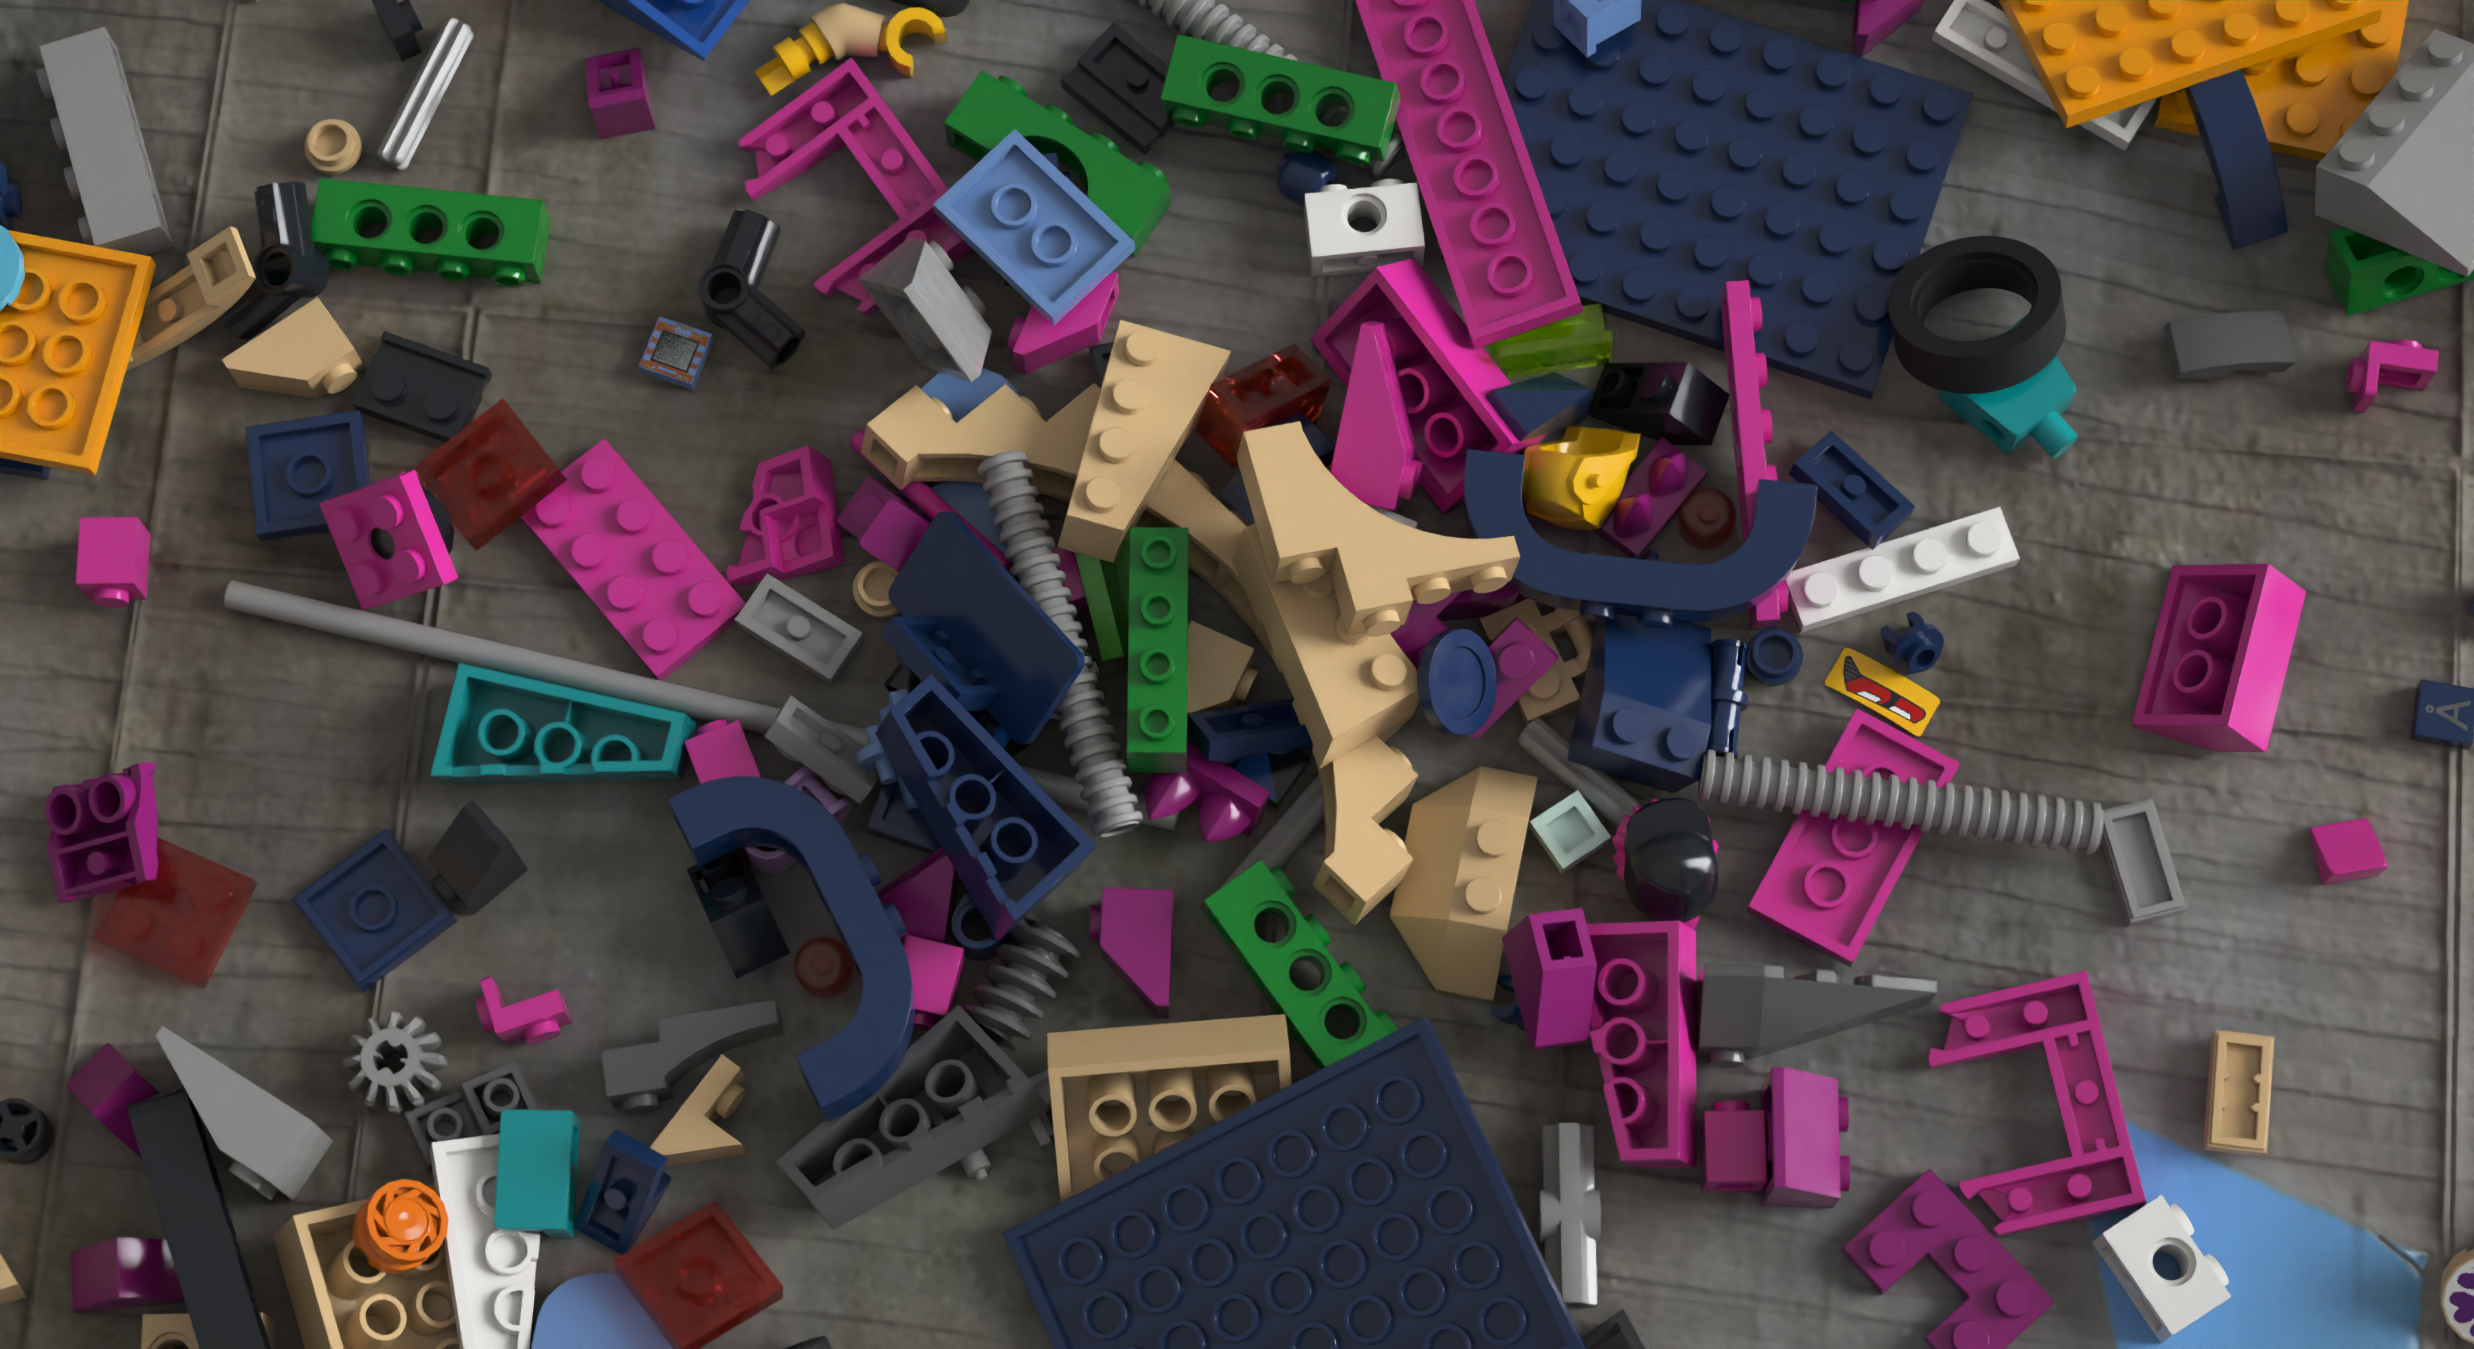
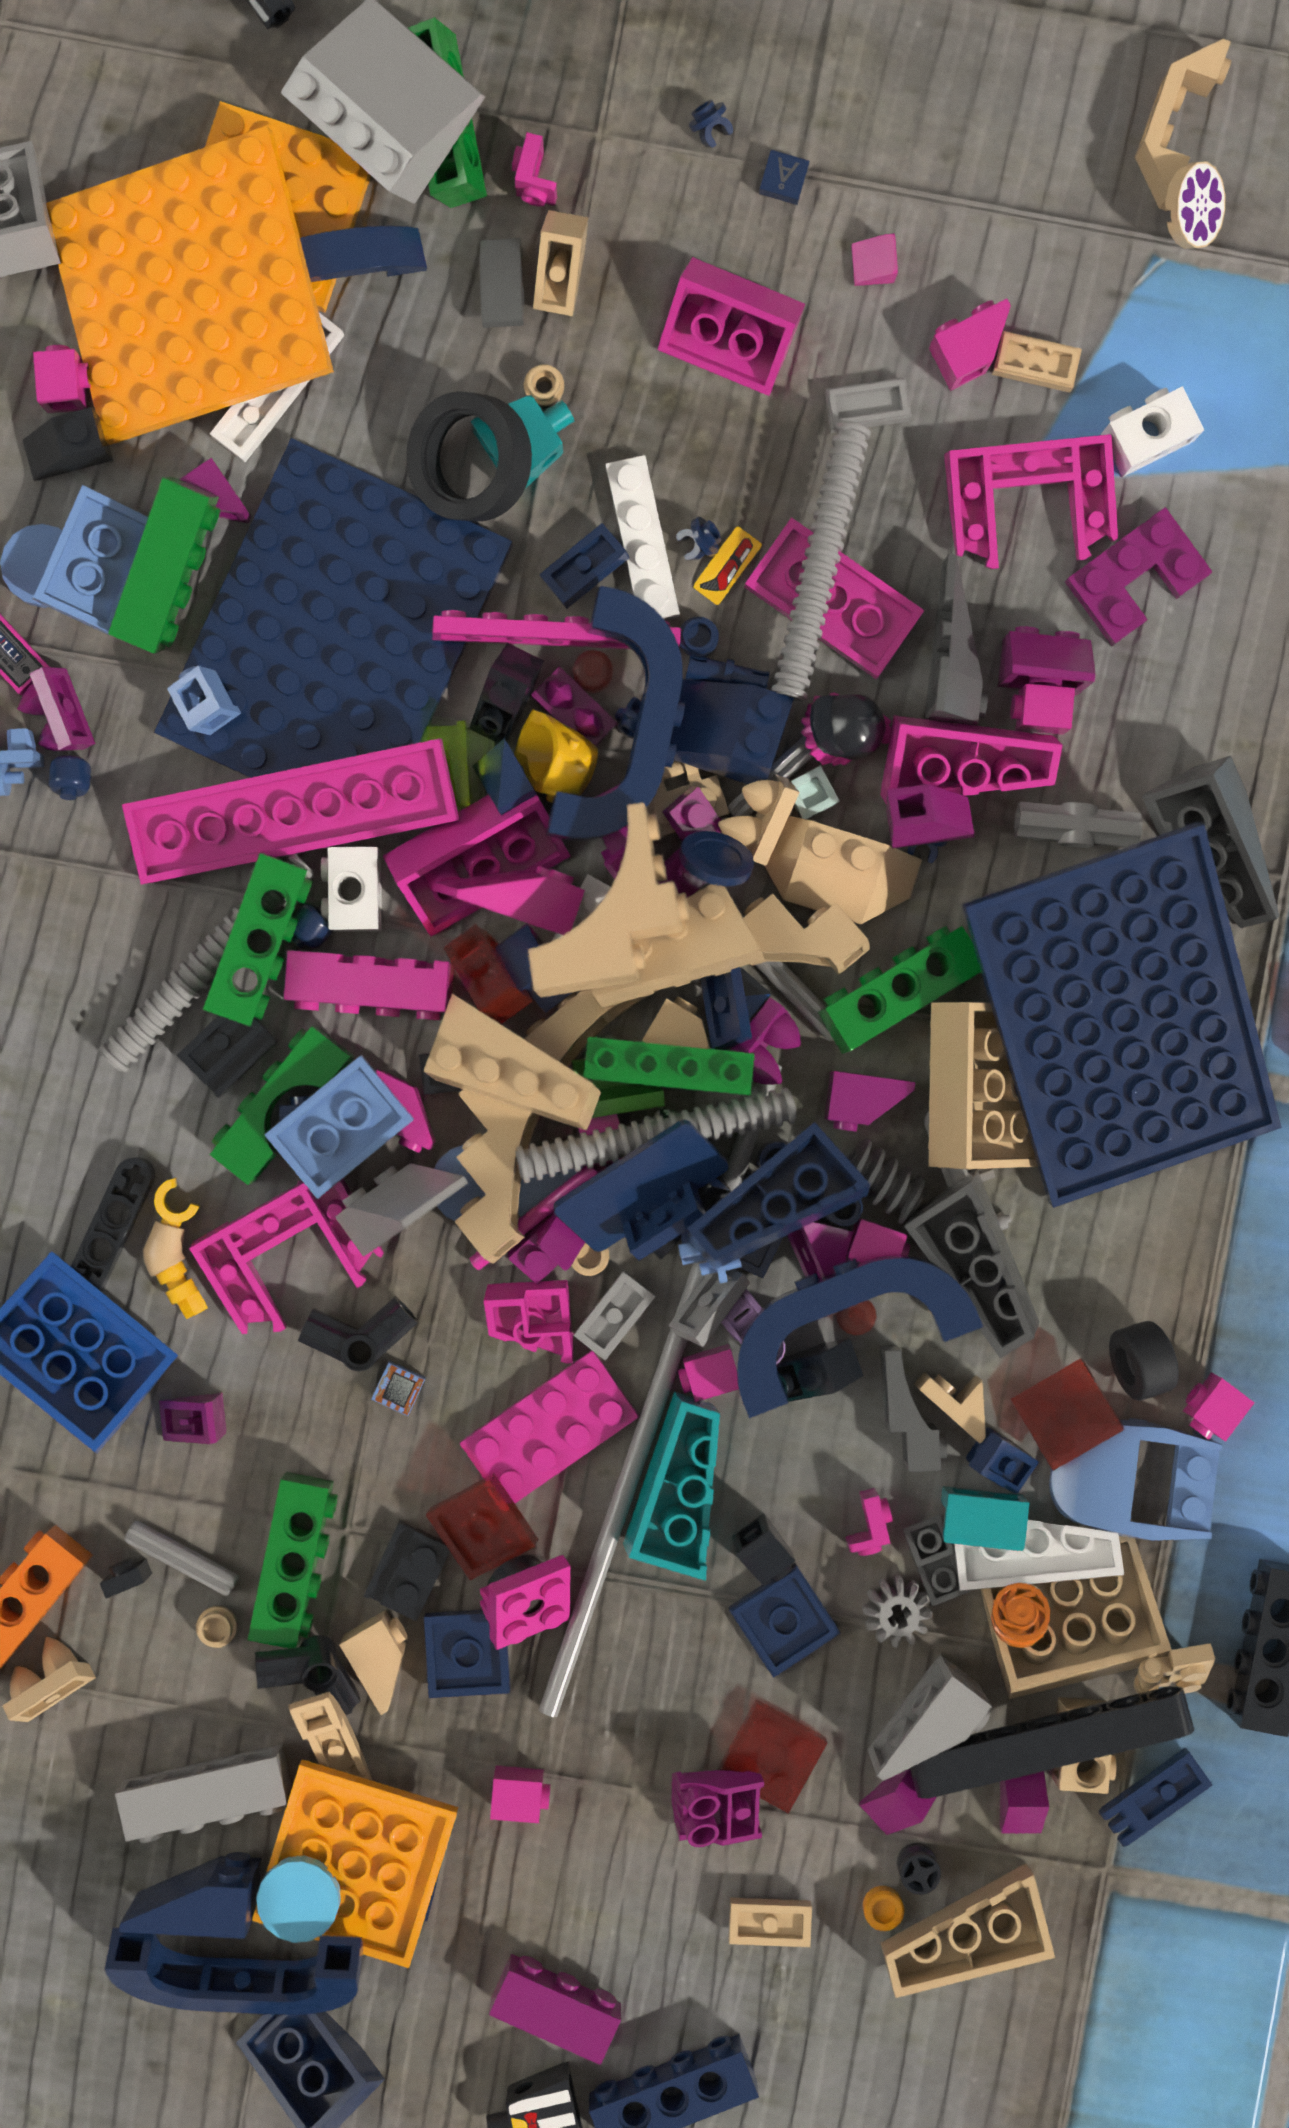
camera: 90 degrees left, 15 degrees up
none -> dark pink wedge [284,950,454,1021]
none -> tan plate [524,364,564,407]
none -> tan slope [533,210,589,316]
none -> tan tile [718,774,800,866]
none -> dark pink slope [929,298,1011,391]

